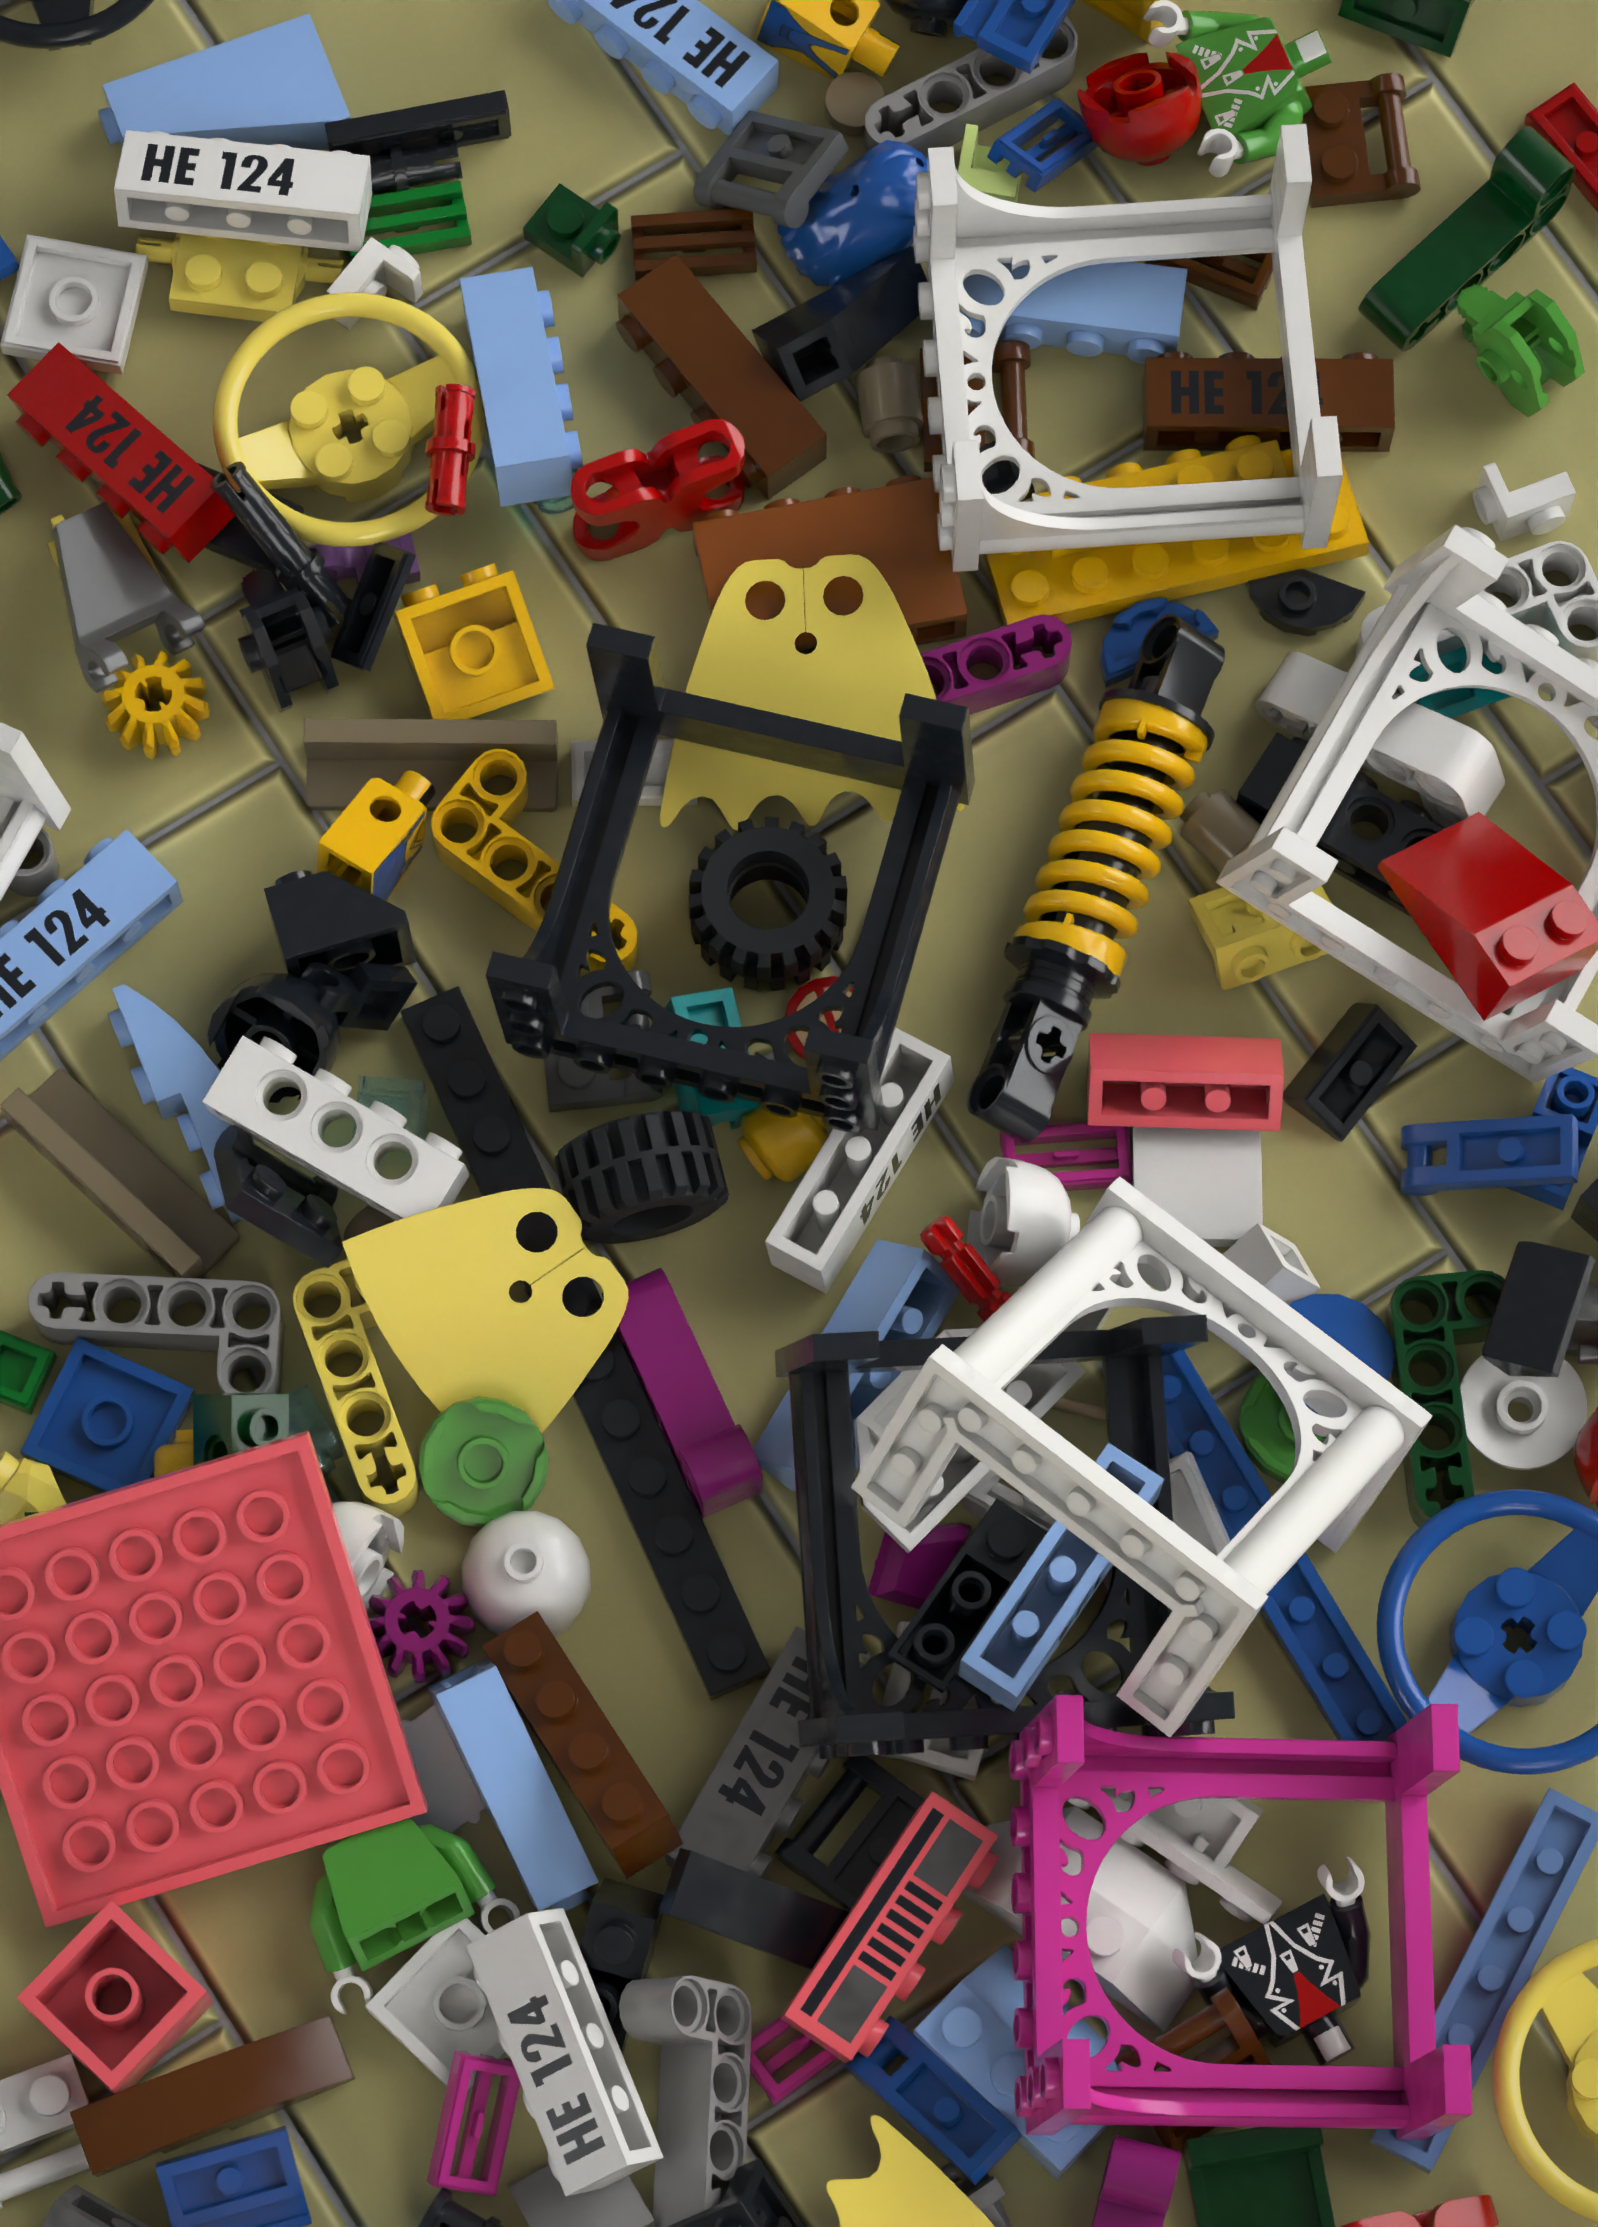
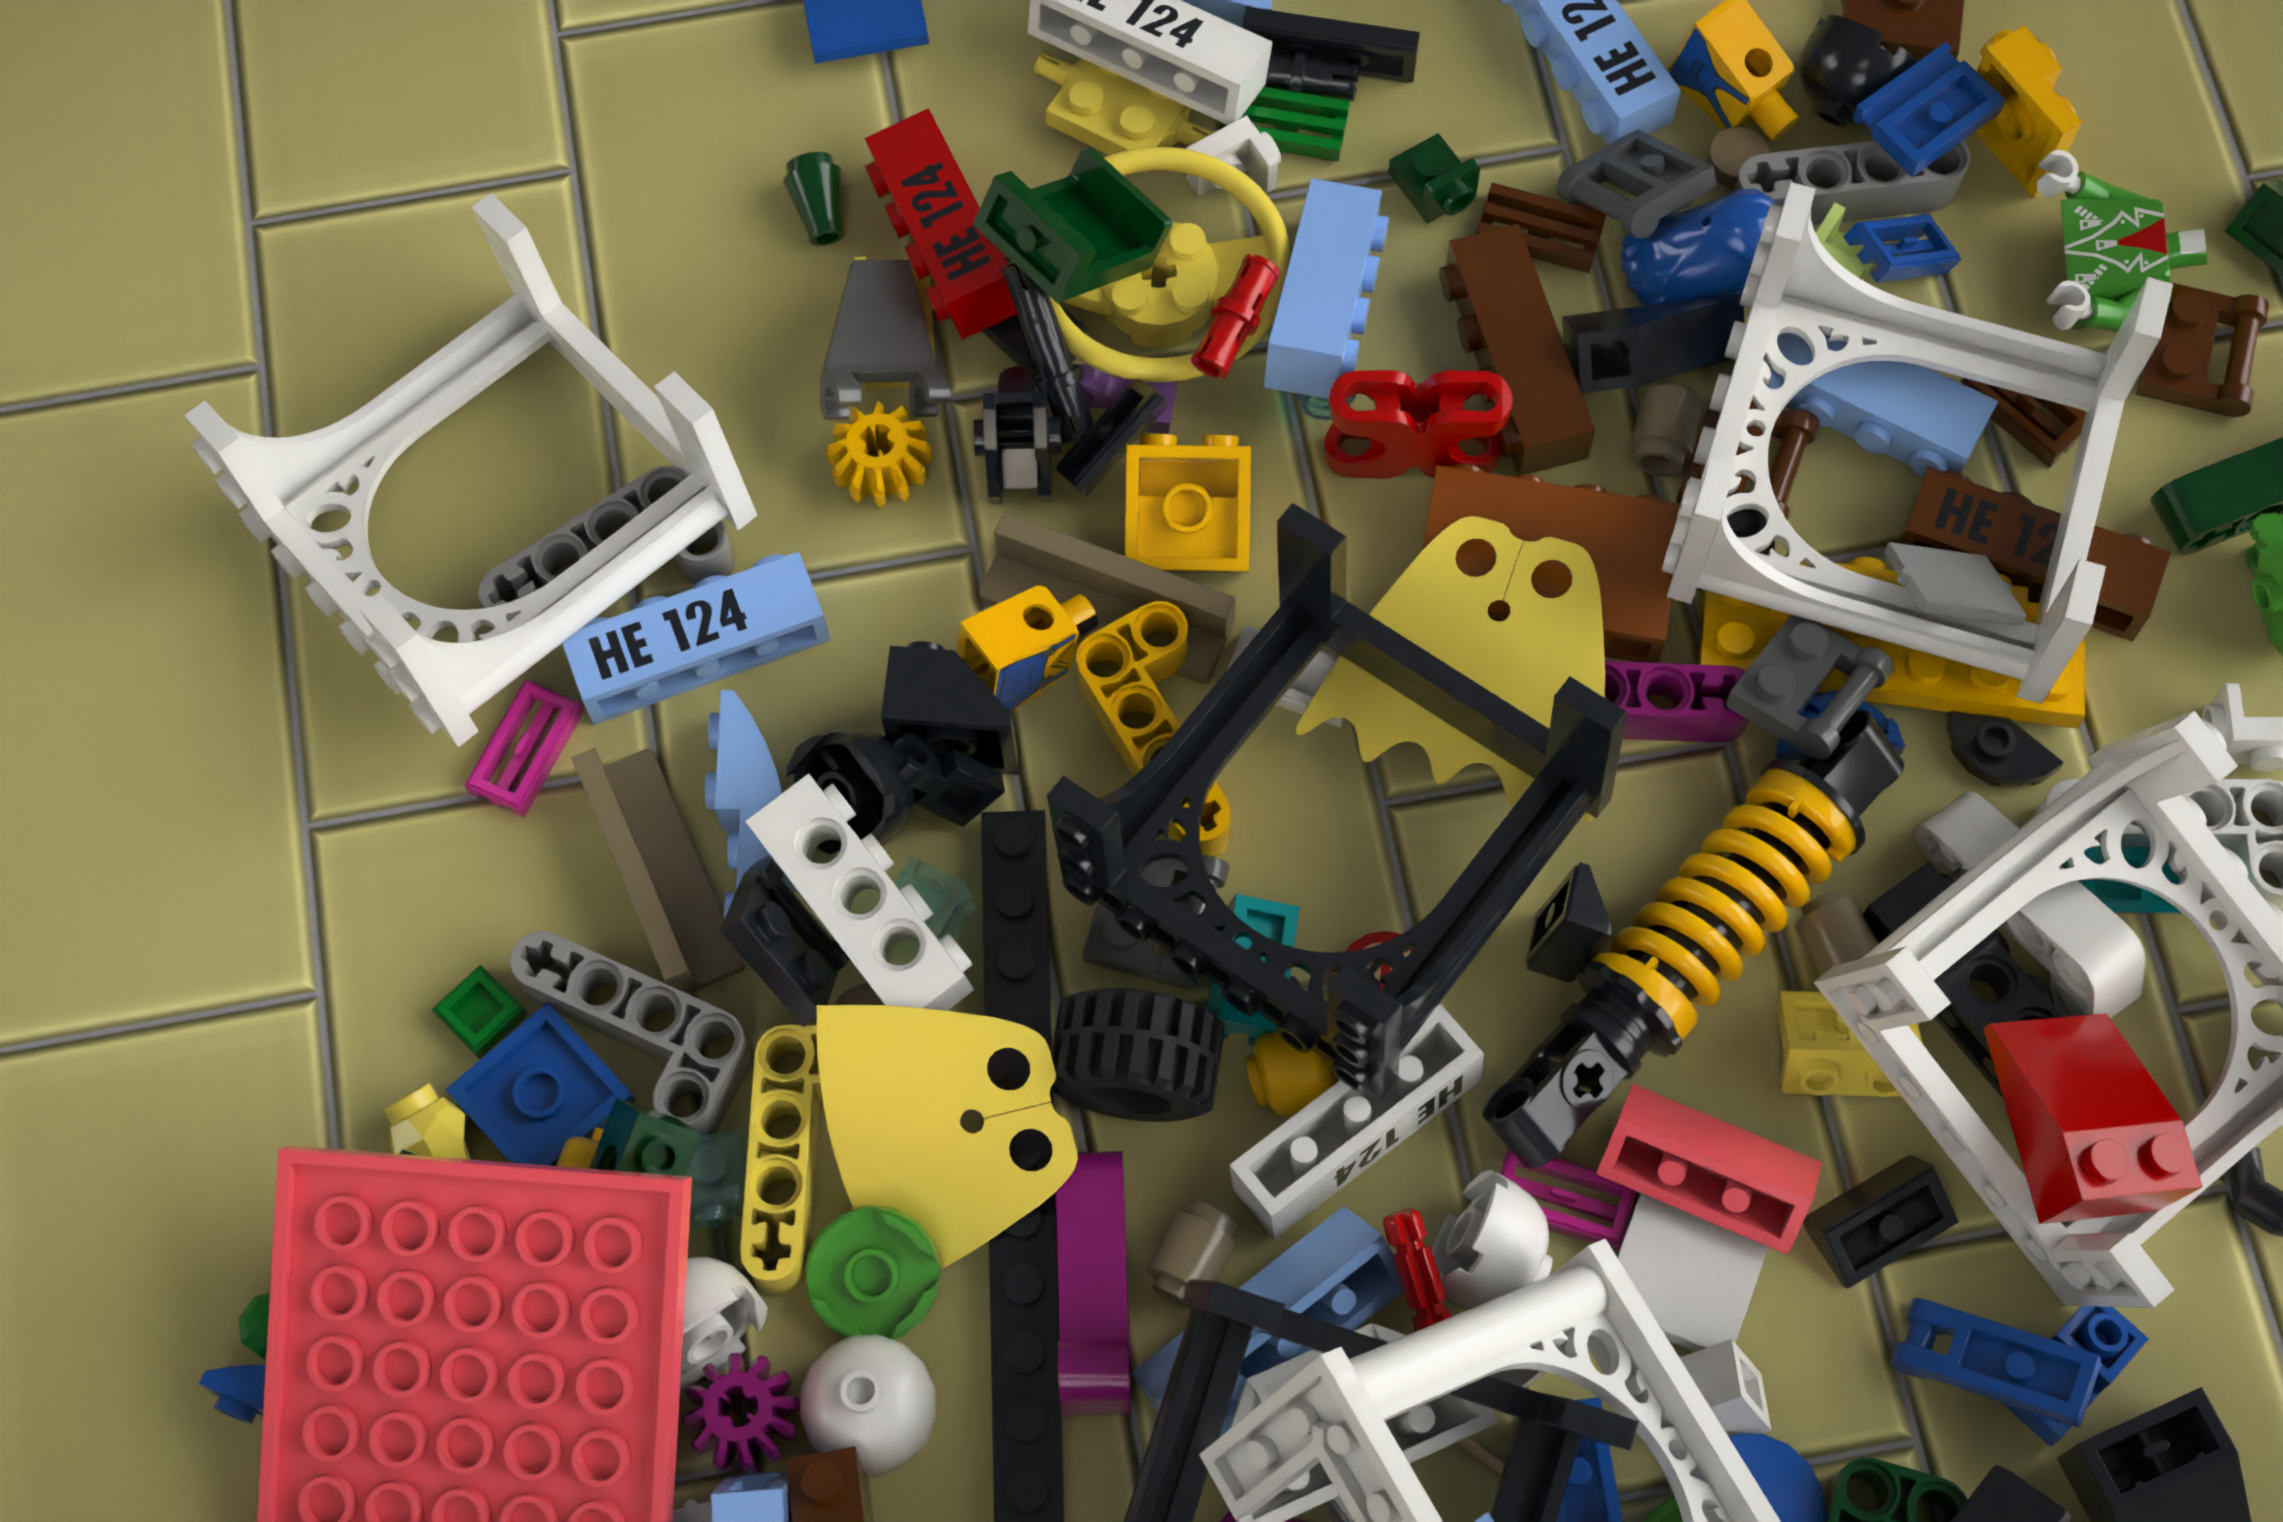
camera: 25 degrees right, 5 degrees down
white plate [0,234,149,375] -> none
black tyre [688,817,848,991] -> none
red cylinder [1077,52,1202,166] -> none
none -> dark green panel [973,148,1173,303]
none -> dark tan brick [1147,1200,1238,1306]
none -> black slope [1525,862,1612,982]
none -> dark grey plate [1725,615,1894,760]
none -> light grey piece [1884,542,2027,626]

